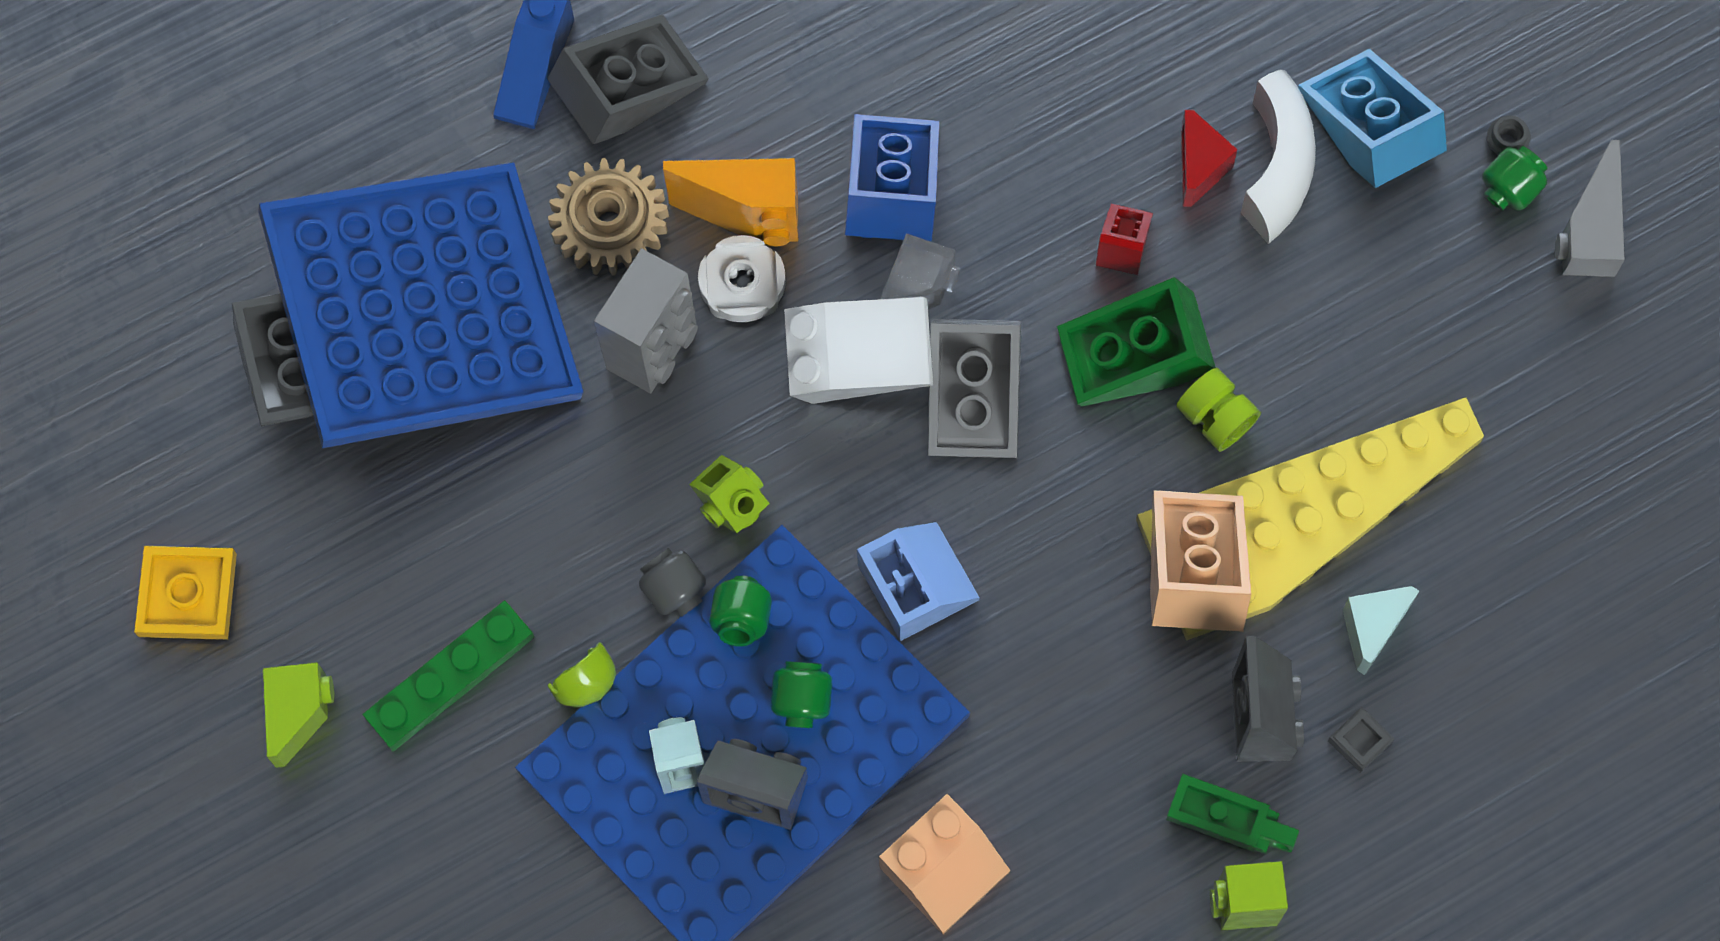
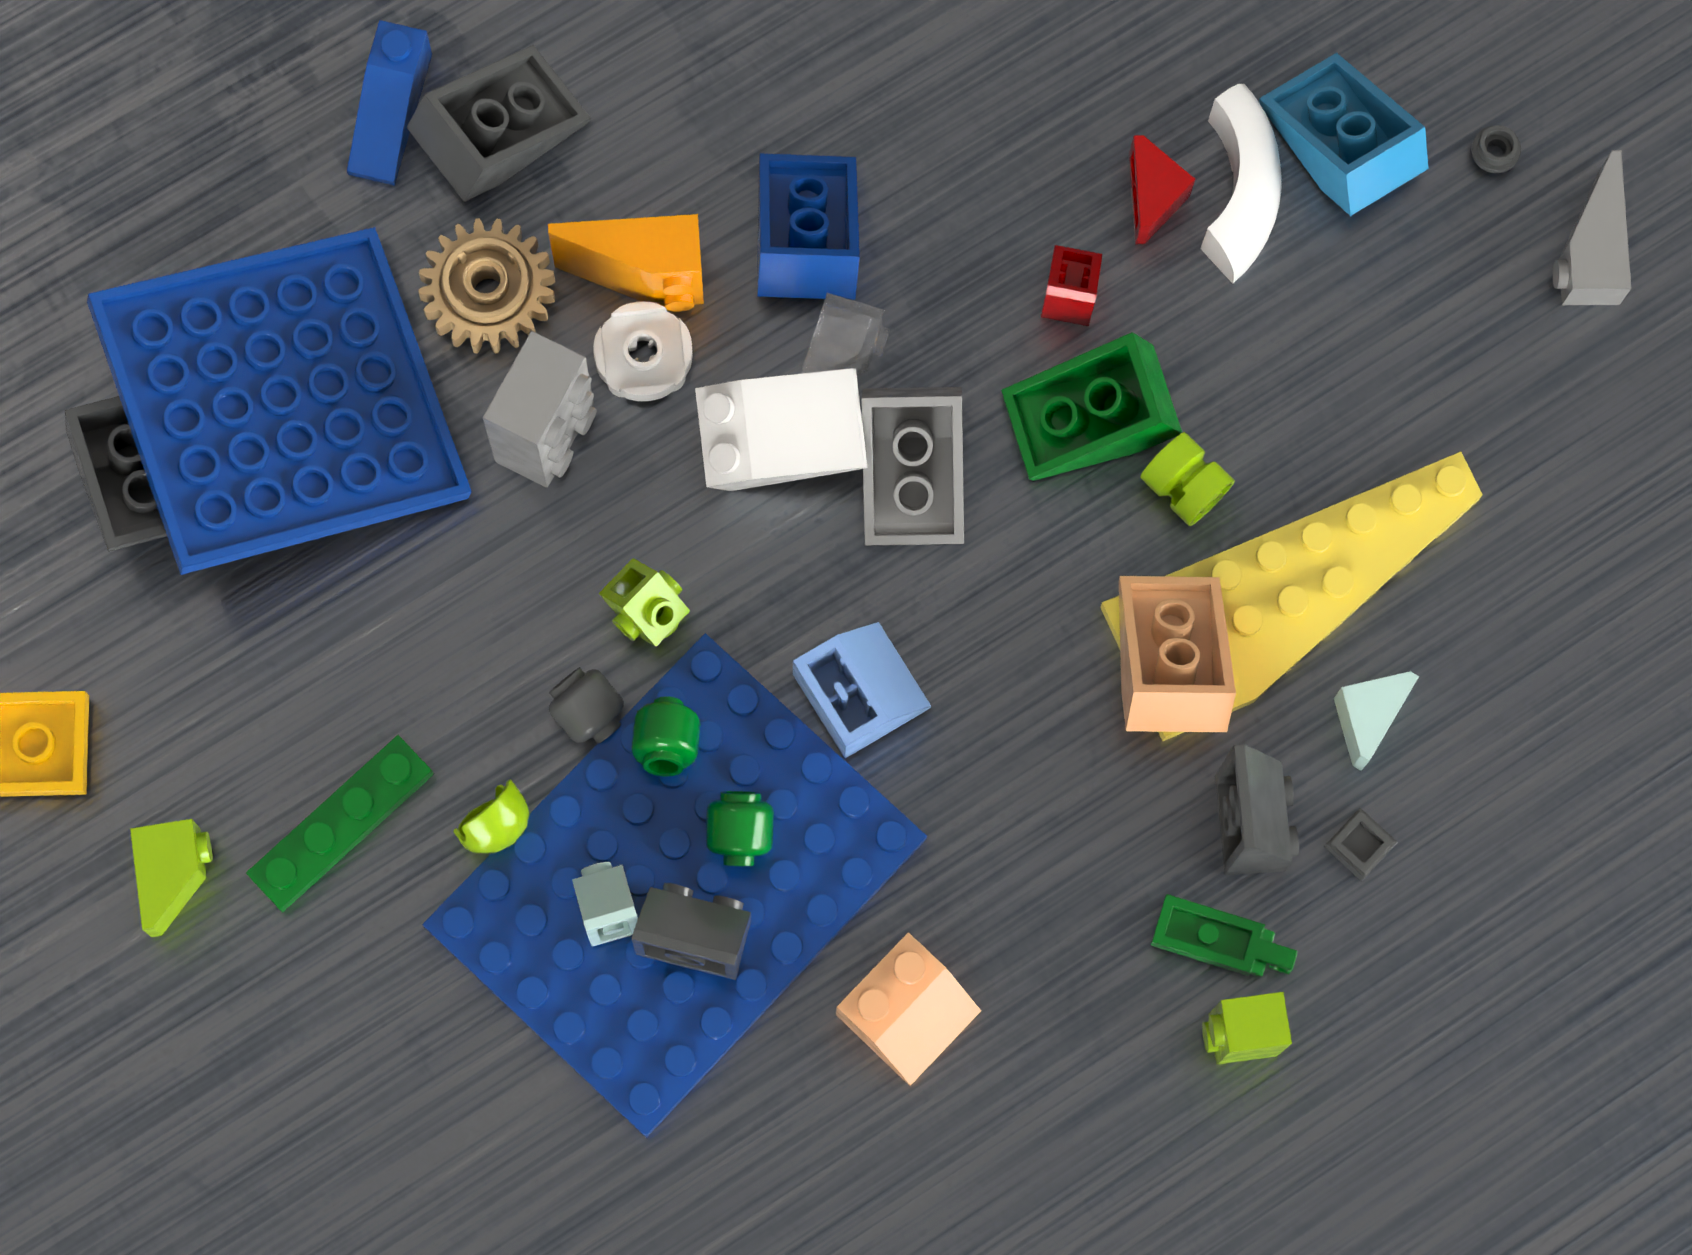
camera: 10 degrees left, 5 degrees up
green head [1482,146,1548,211] -> none

